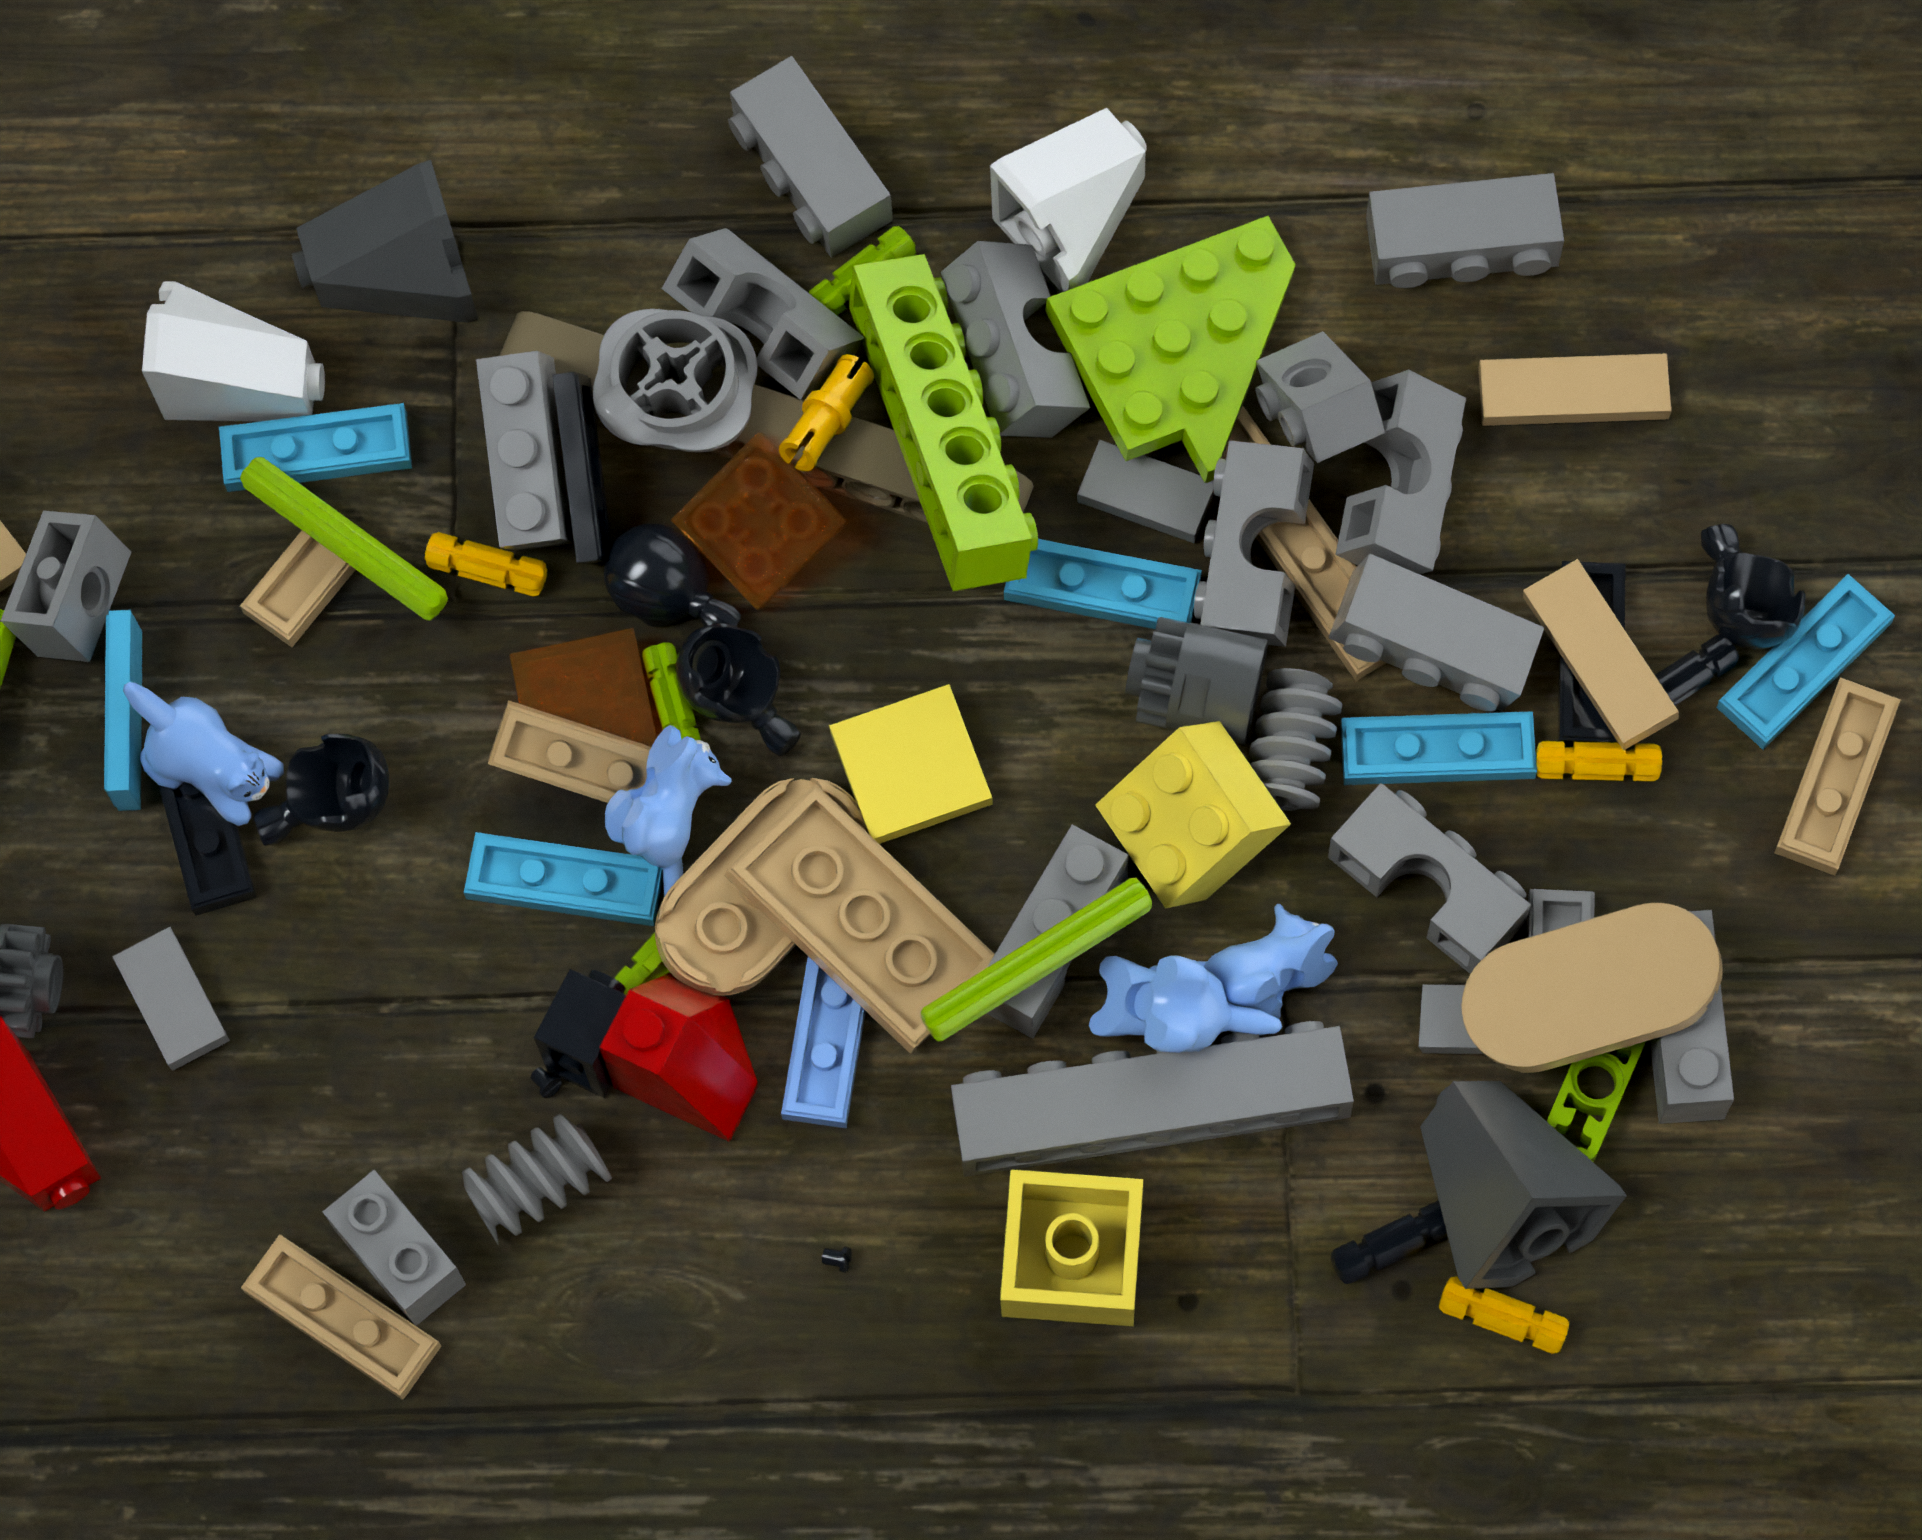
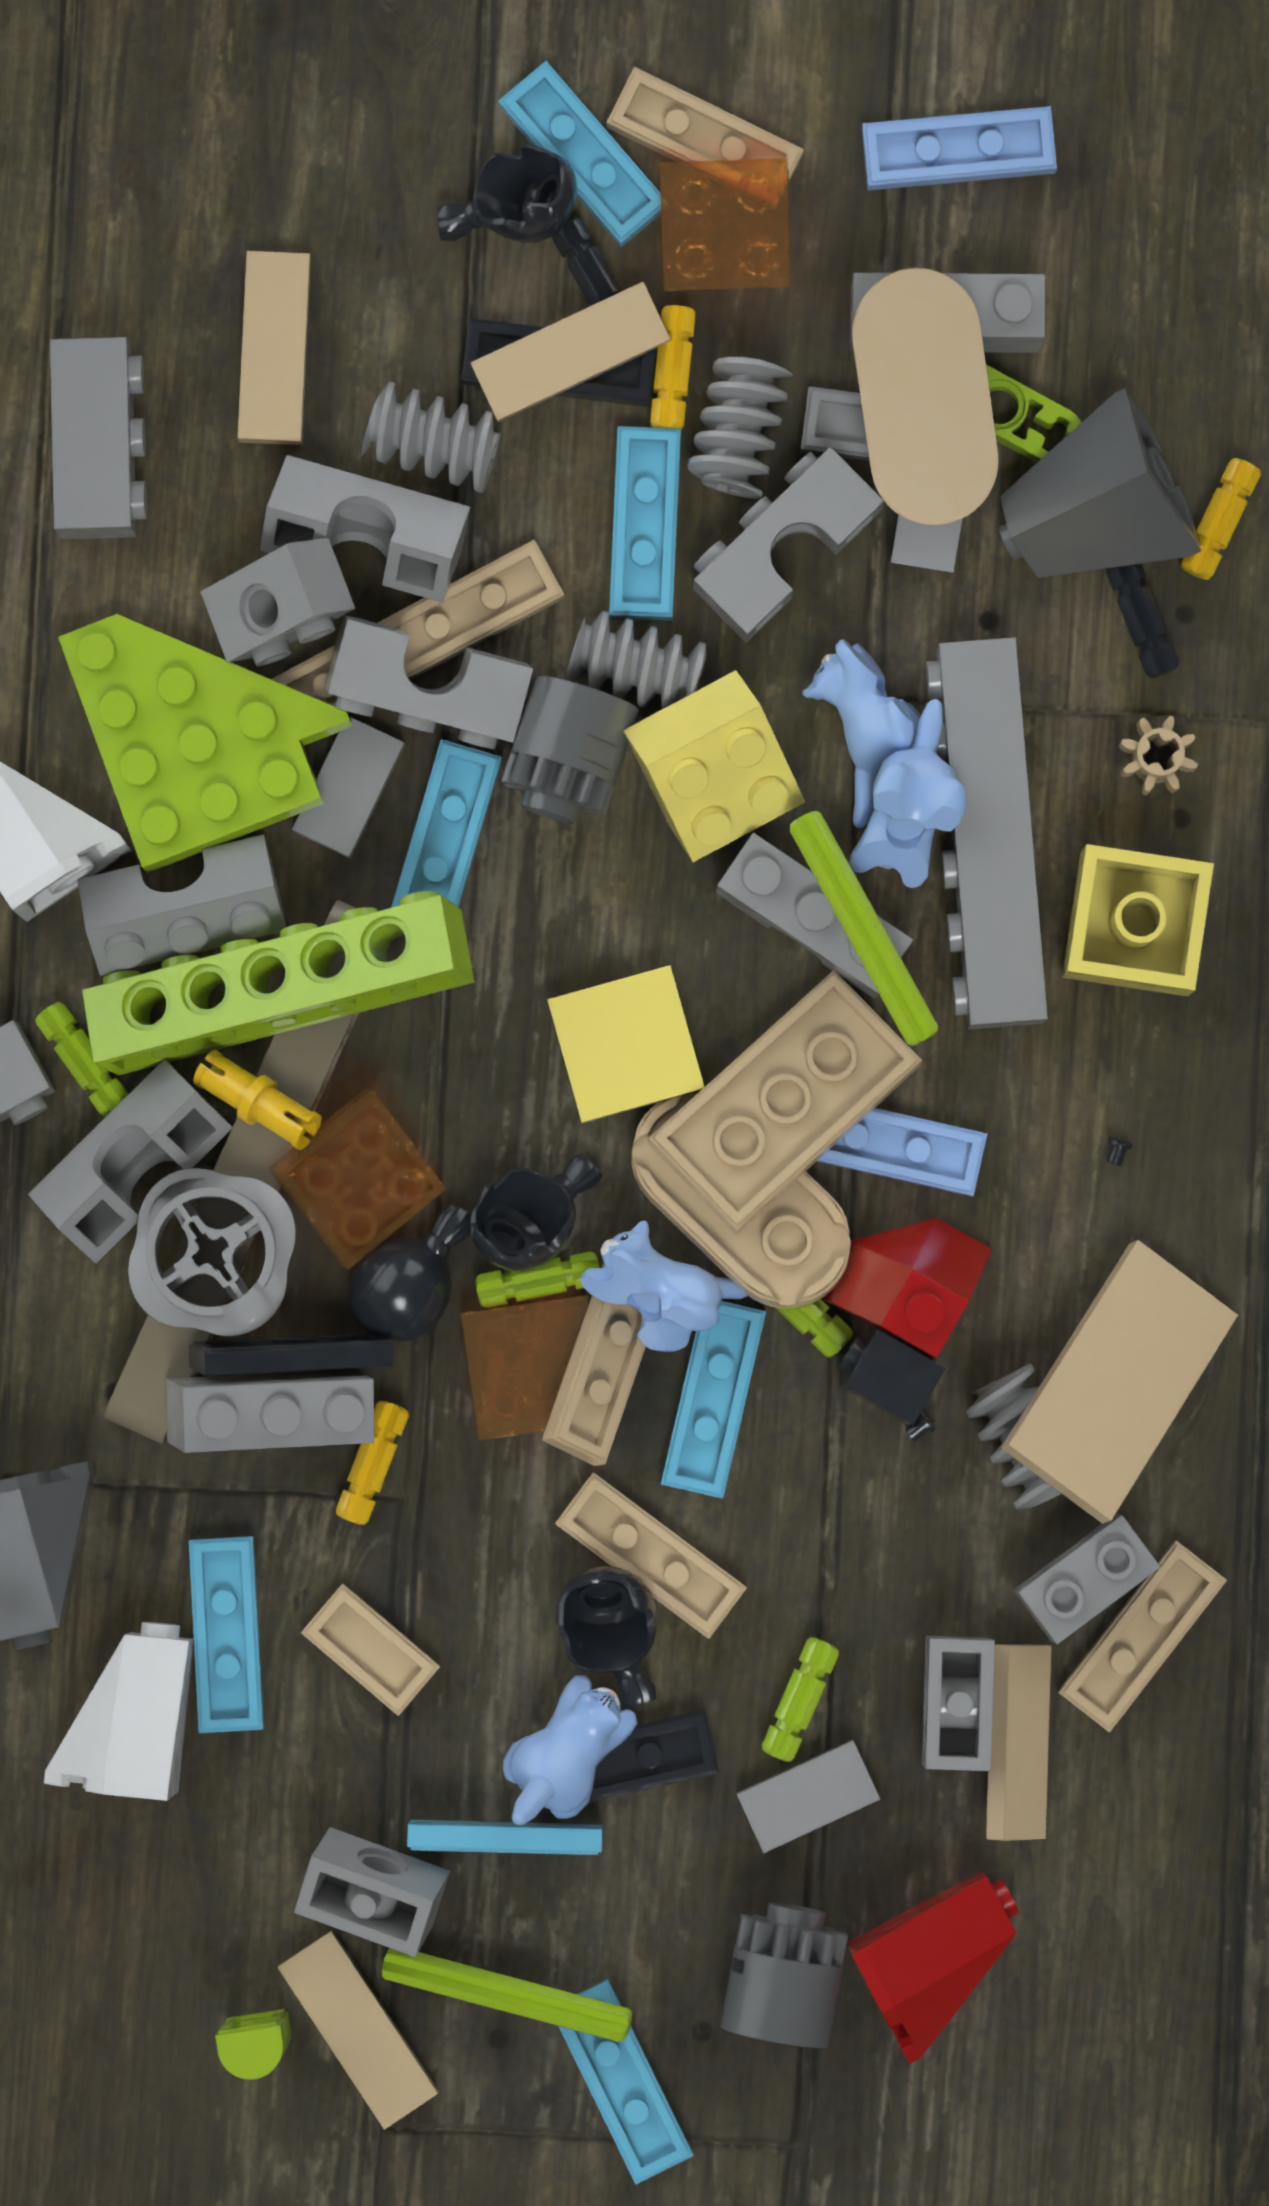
camera: 90 degrees left, 15 degrees up
lime axle [240,457,448,620] -> none
light grey brick [1328,553,1545,711] -> none
none -> light grey piece [361,381,502,493]
none -> tan tile [555,1472,747,1639]
none -> clear orange tile [660,158,792,291]
none -> light grey piece [687,357,793,499]
none -> lime axle [762,1637,839,1762]
none -> light blue tile [862,106,1057,191]
none -> light grey brick [922,1635,995,1771]
none -> tan tile [986,1644,1051,1841]
none -> tan tile [1001,1240,1238,1524]
none -> tan gear [1119,716,1198,796]

